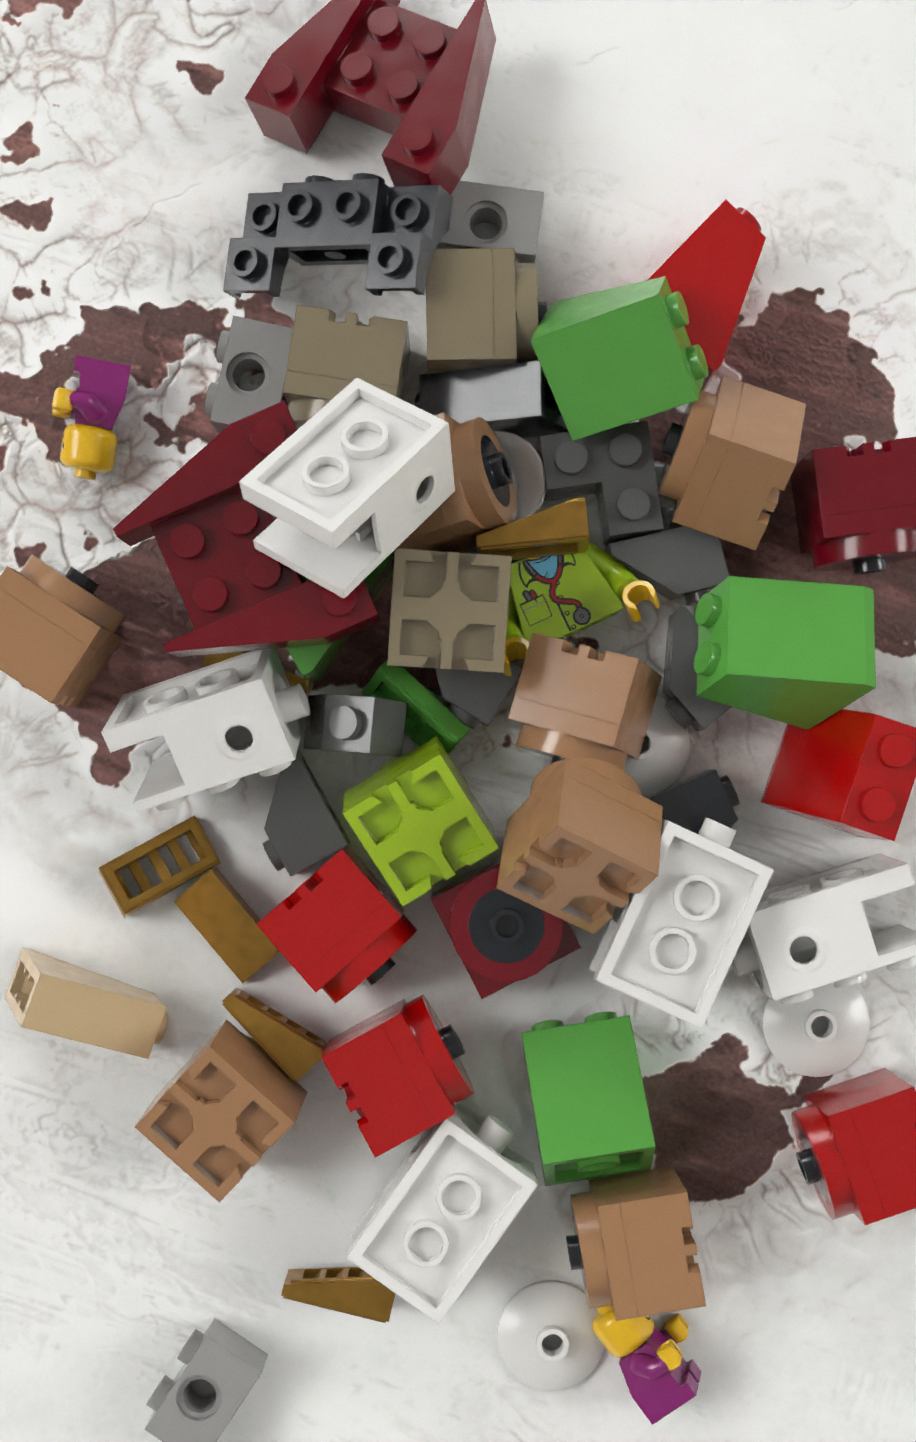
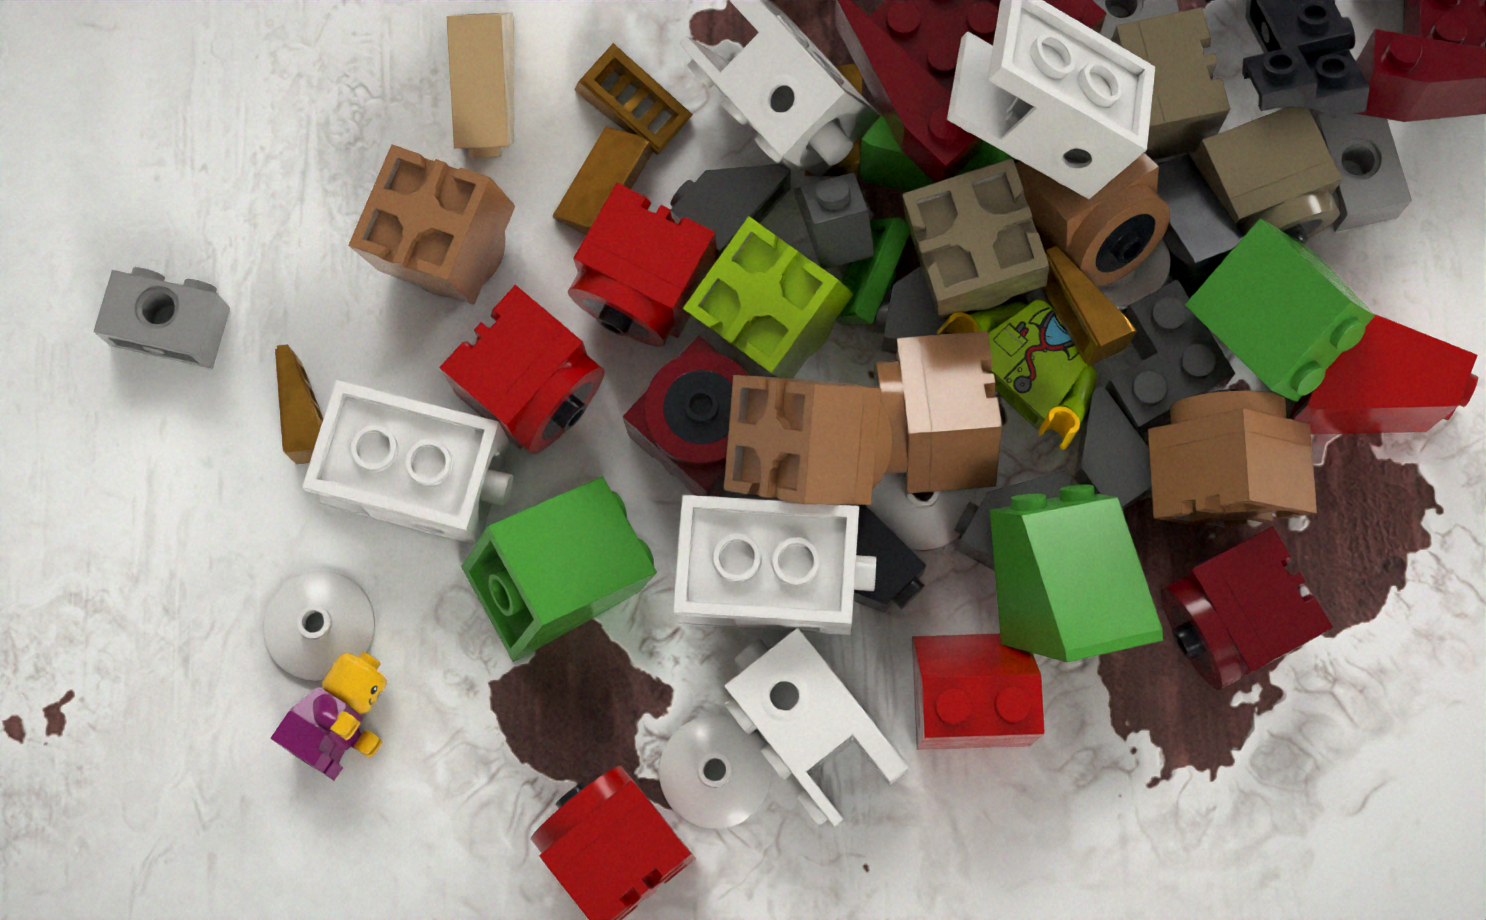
camera: 80 degrees right, 10 degrees down
pearl gold slope [222,988,327,1081] -> none
medium nougat piece [566,1166,706,1321] -> none

